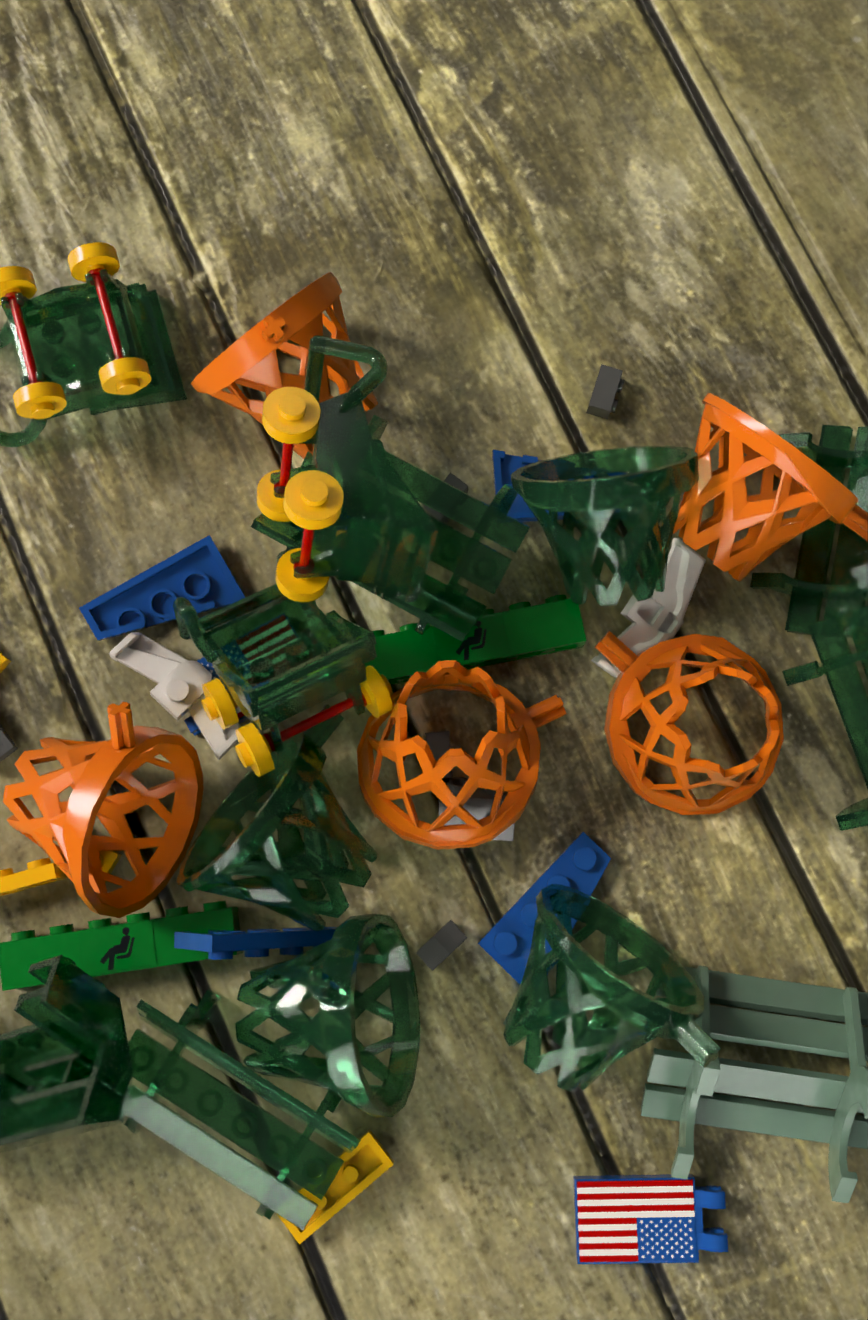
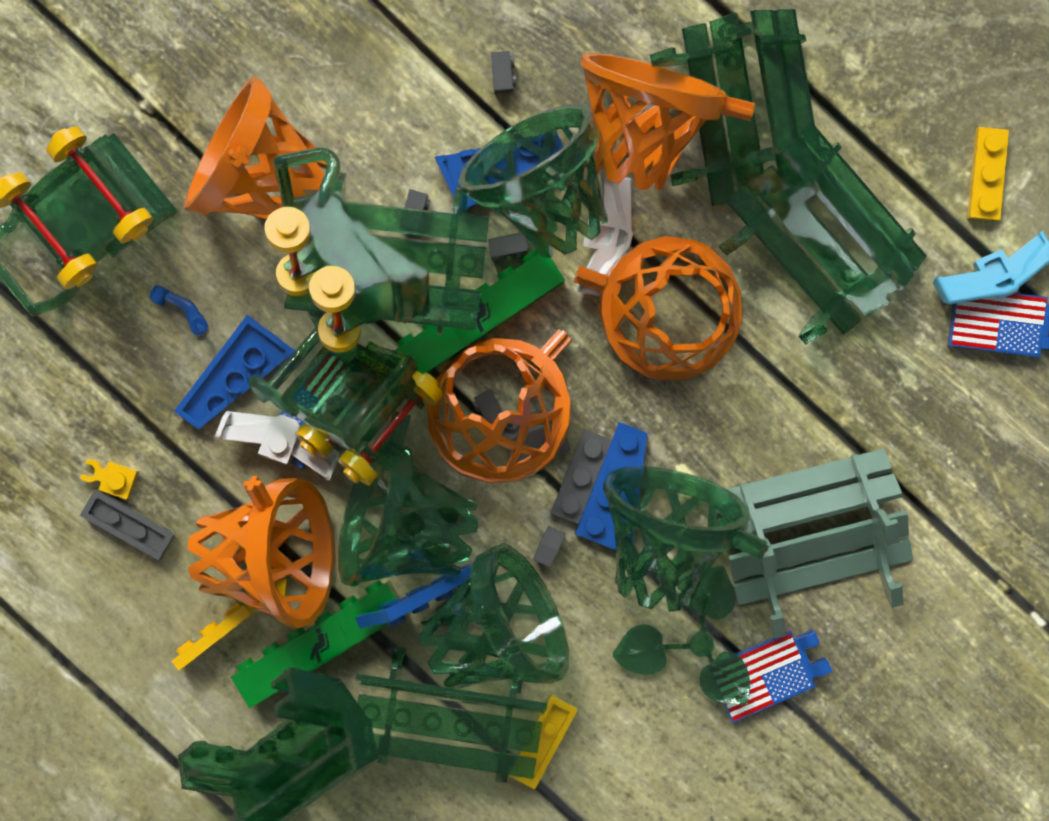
camera: 25 degrees left, 10 degrees up
none -> blue piece [150,285,208,335]
none -> dark grey piece [488,232,528,261]
none -> dark grey plate [551,429,612,524]
none -> clear green plant [613,566,750,705]

